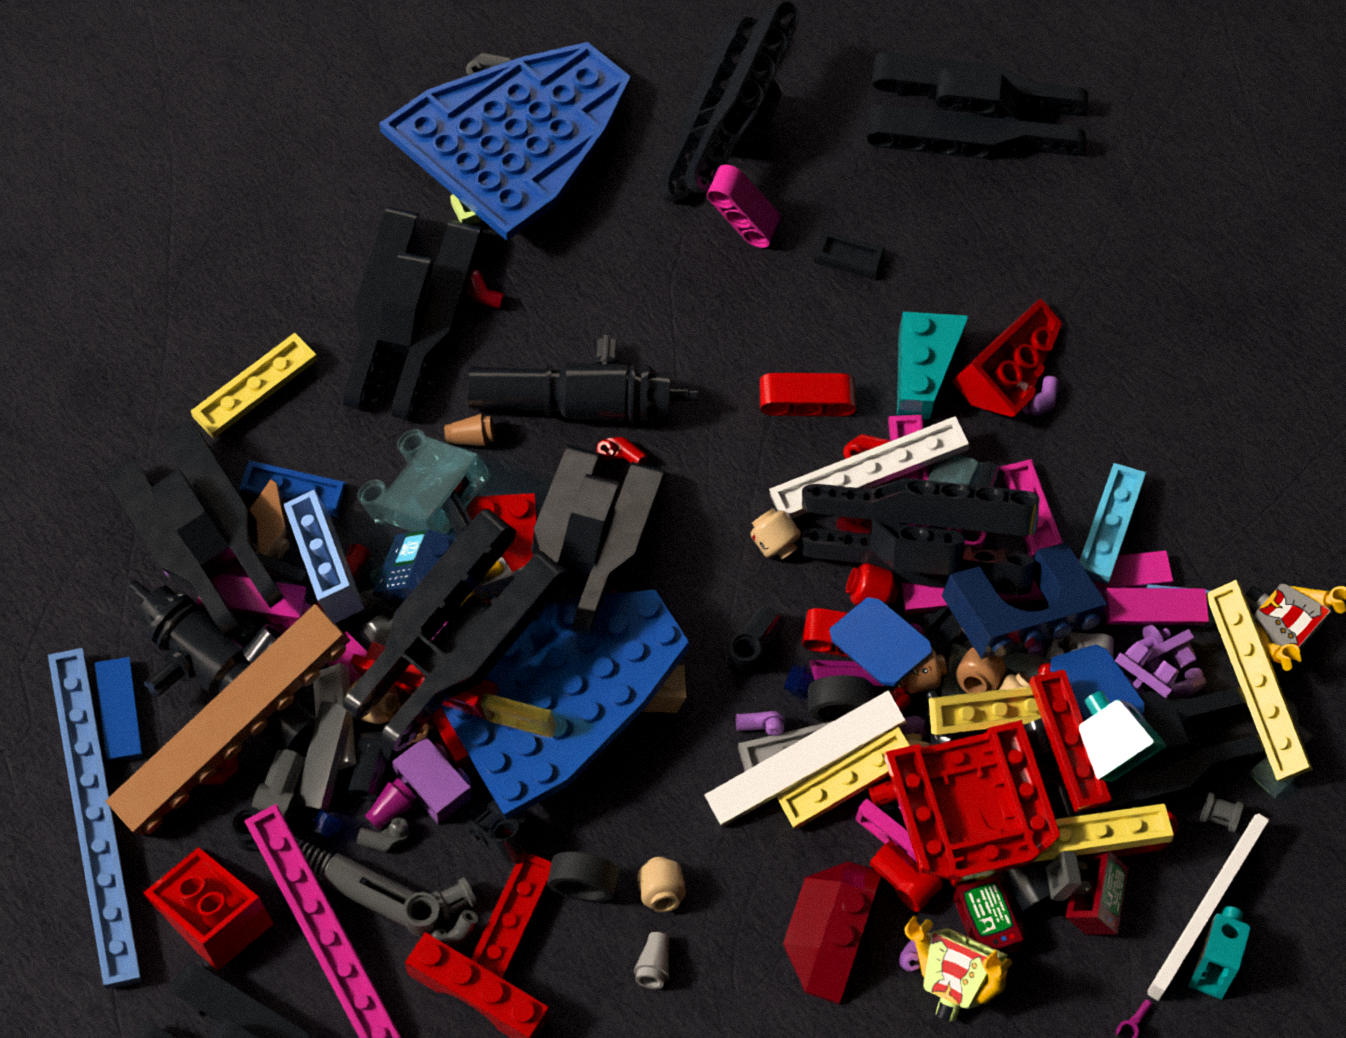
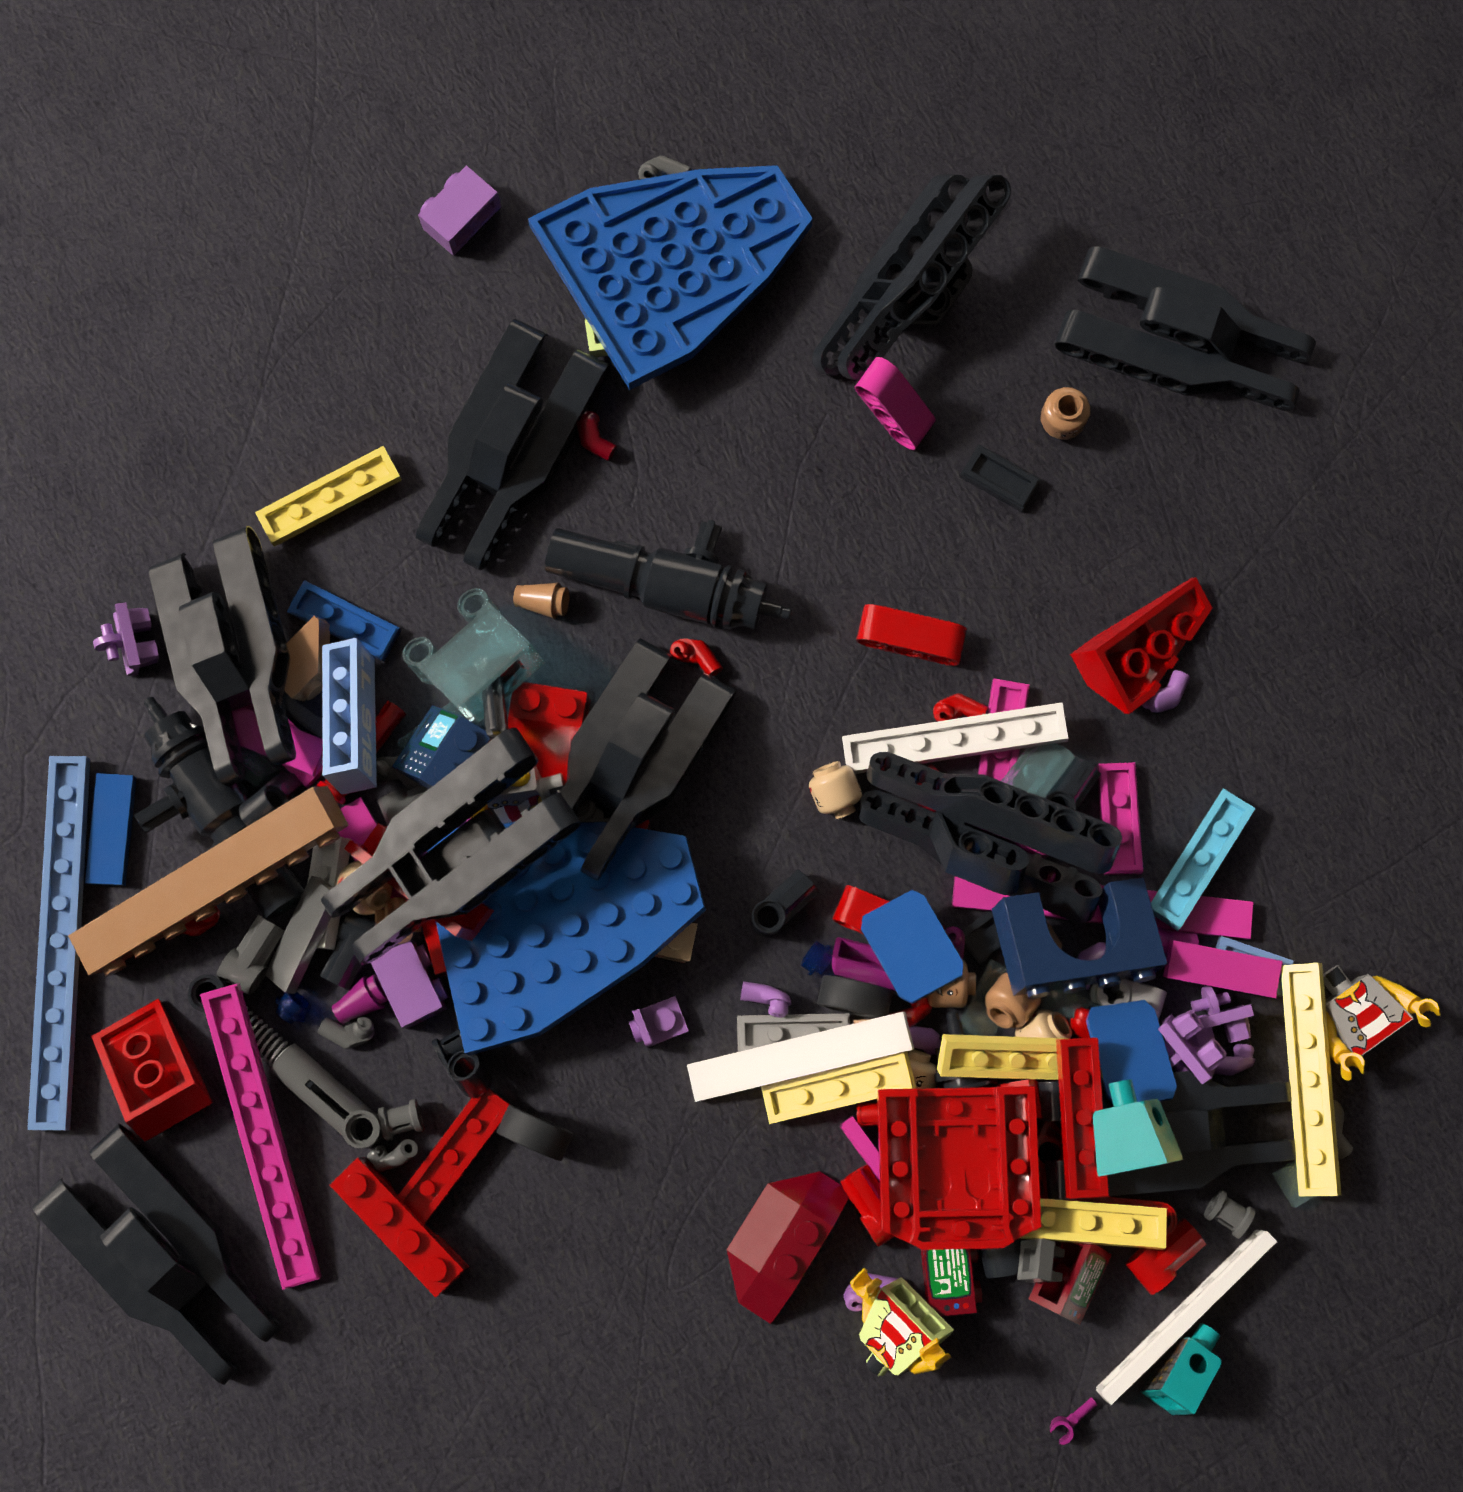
camera: 20 degrees right, 15 degrees up
clear yellow tile [481,693,557,737] -> none
light grey cone [634,932,670,989] -> none
tan head [637,857,687,912] -> none
red head [846,563,899,606] -> none
teal wedge [897,312,968,420] -> none
none -> medium lavender hips [93,602,159,677]
none -> medium lavender brick [418,165,501,256]
none -> medium lavender bracket [629,996,689,1048]
none -> medium nougat head [1041,387,1090,440]
none -> red piece [1125,1218,1207,1295]

